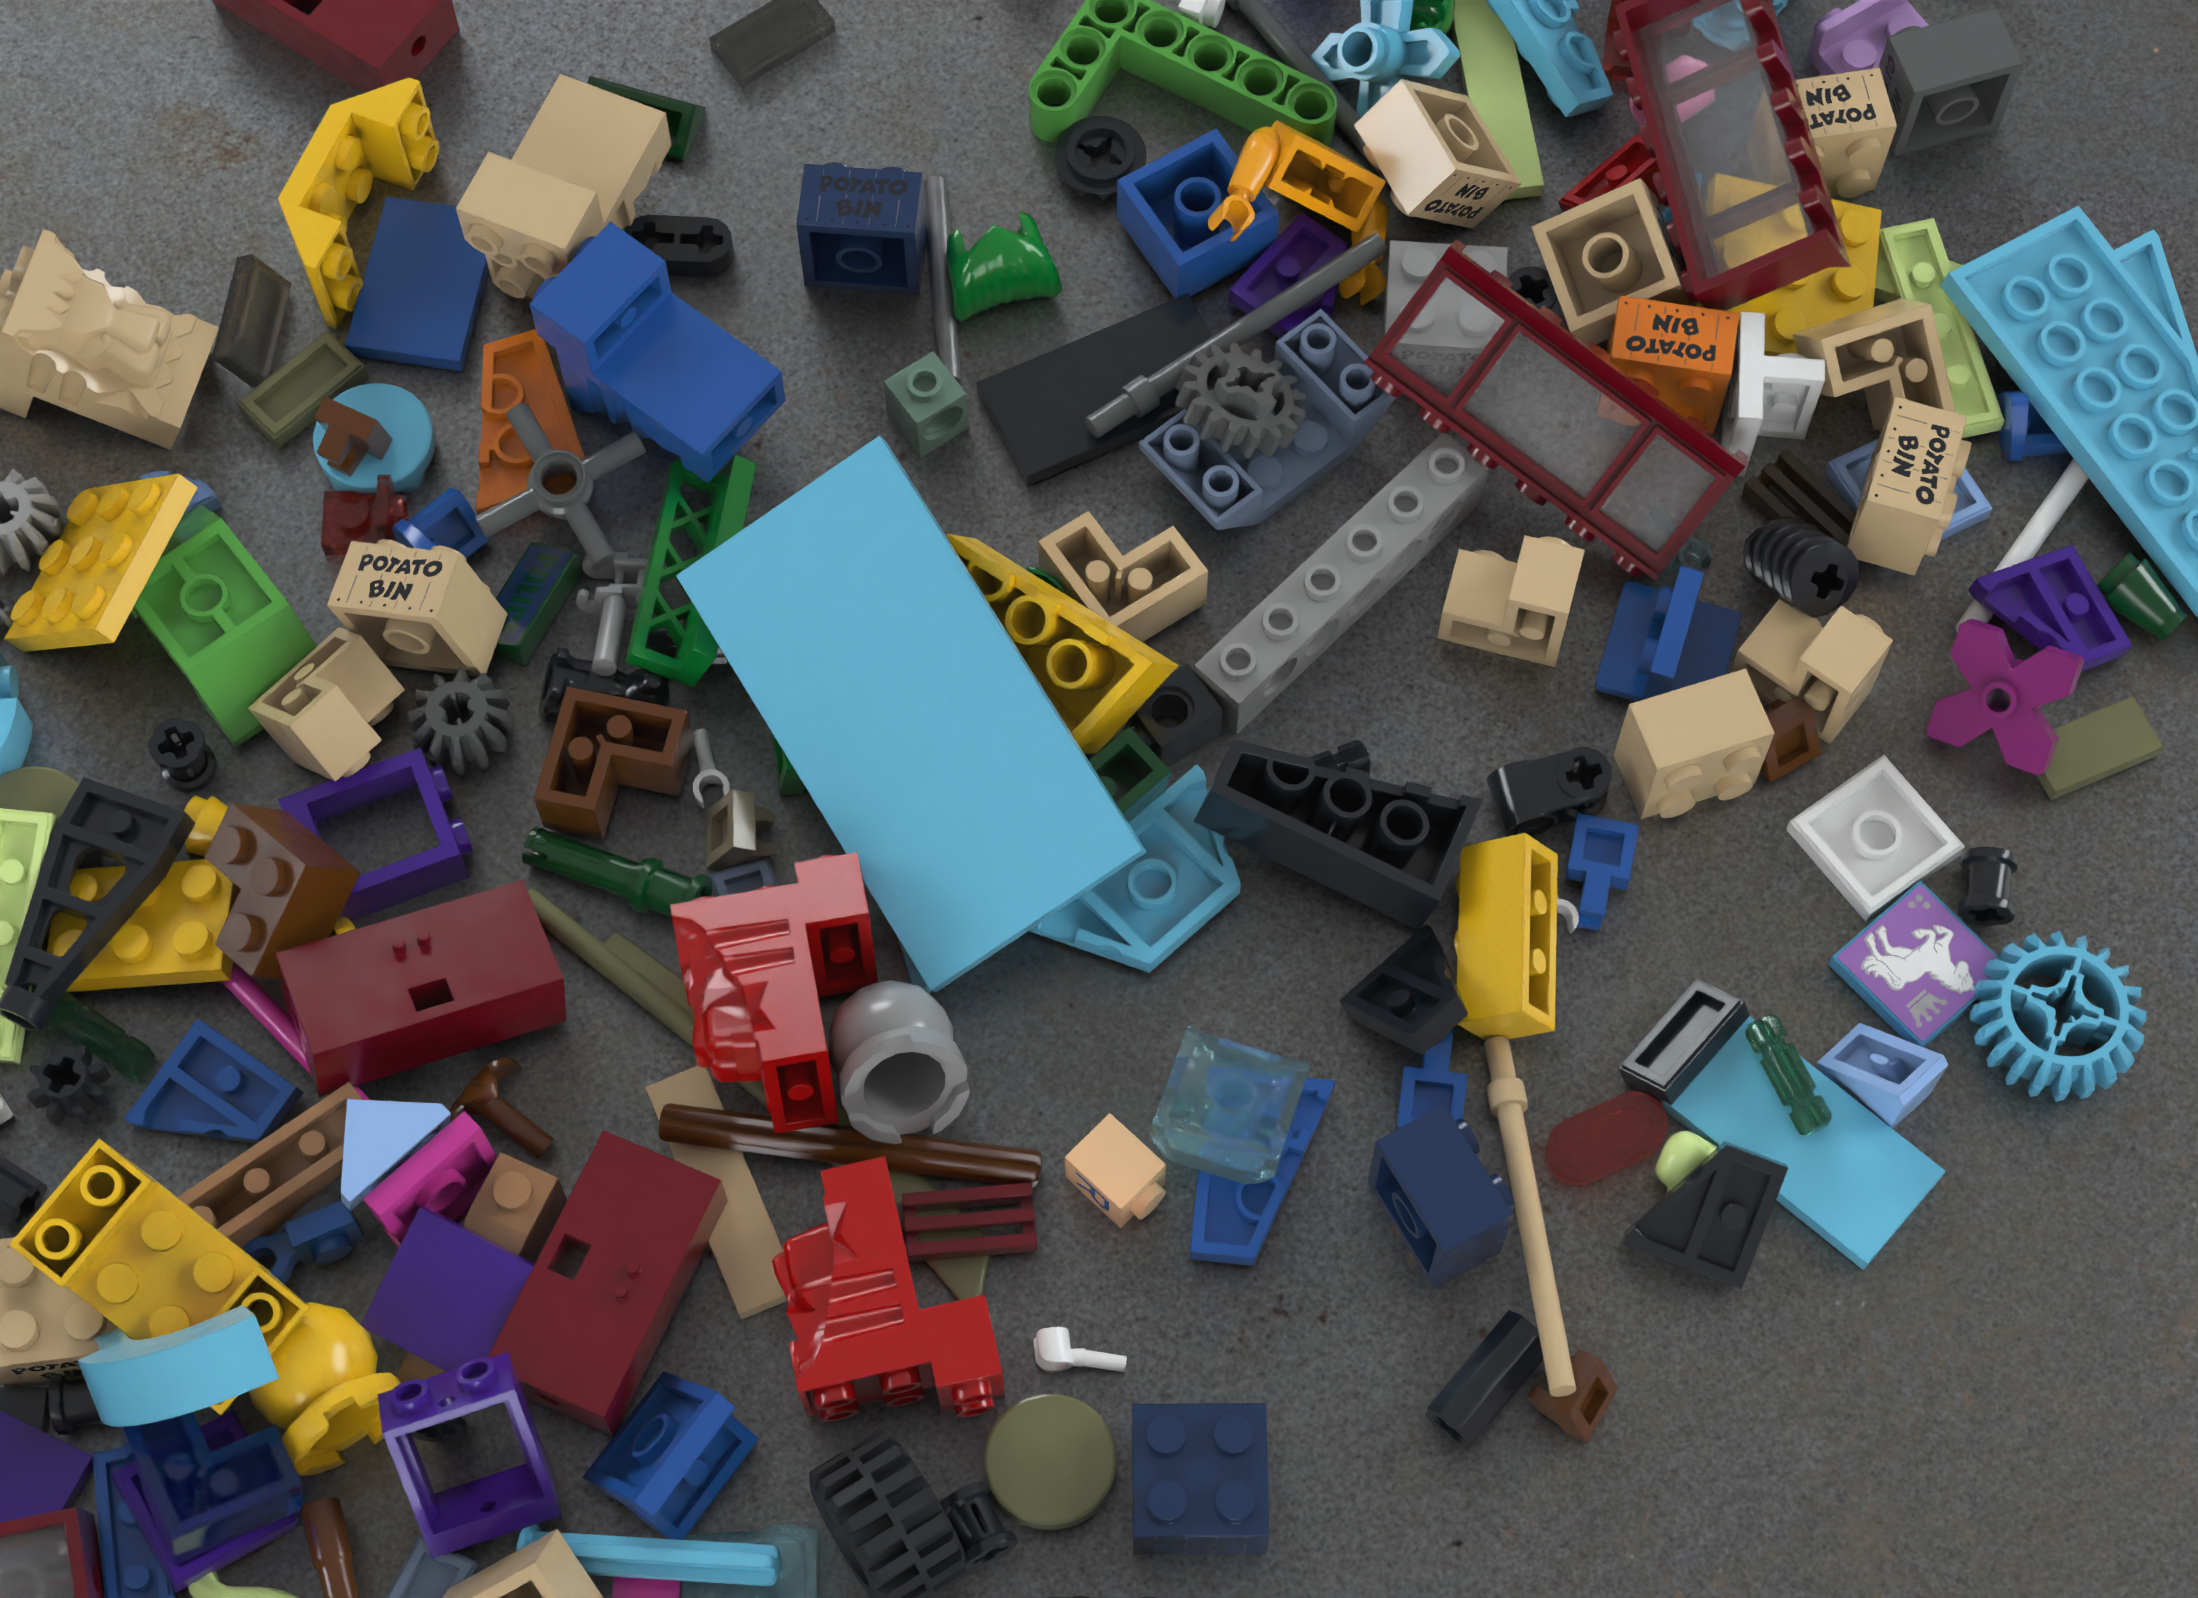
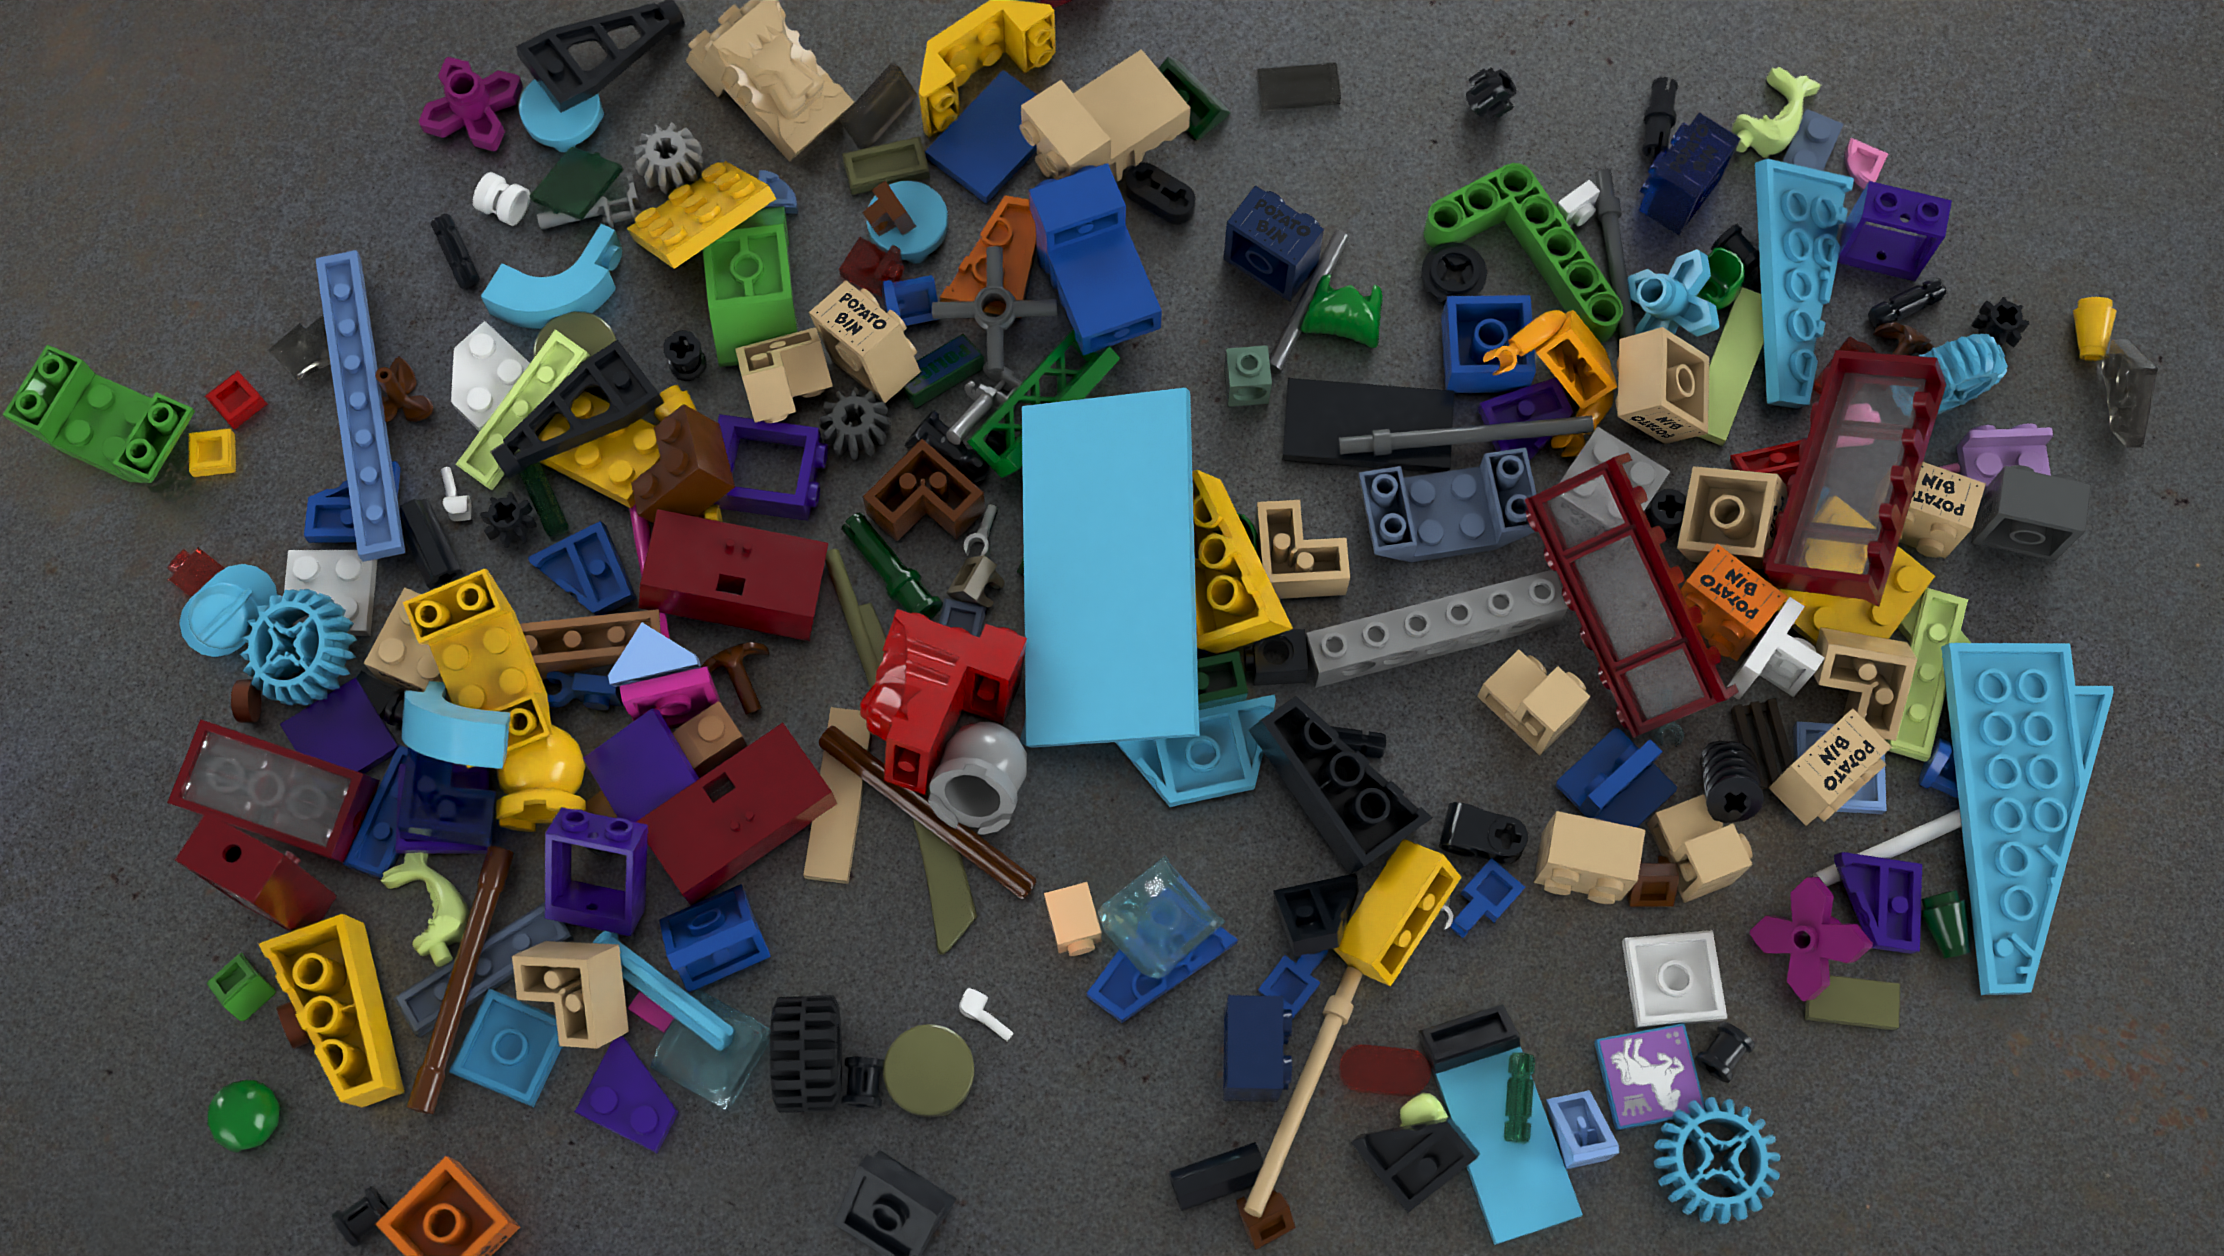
camera: 30 degrees right, 5 degrees up
red brick [772,1156,1005,1422] -> none
dark red tile [902,1183,1037,1262] -> none
dark blue brick [1132,1403,1269,1555] -> none
dark grey gear [1175,343,1307,458] -> none

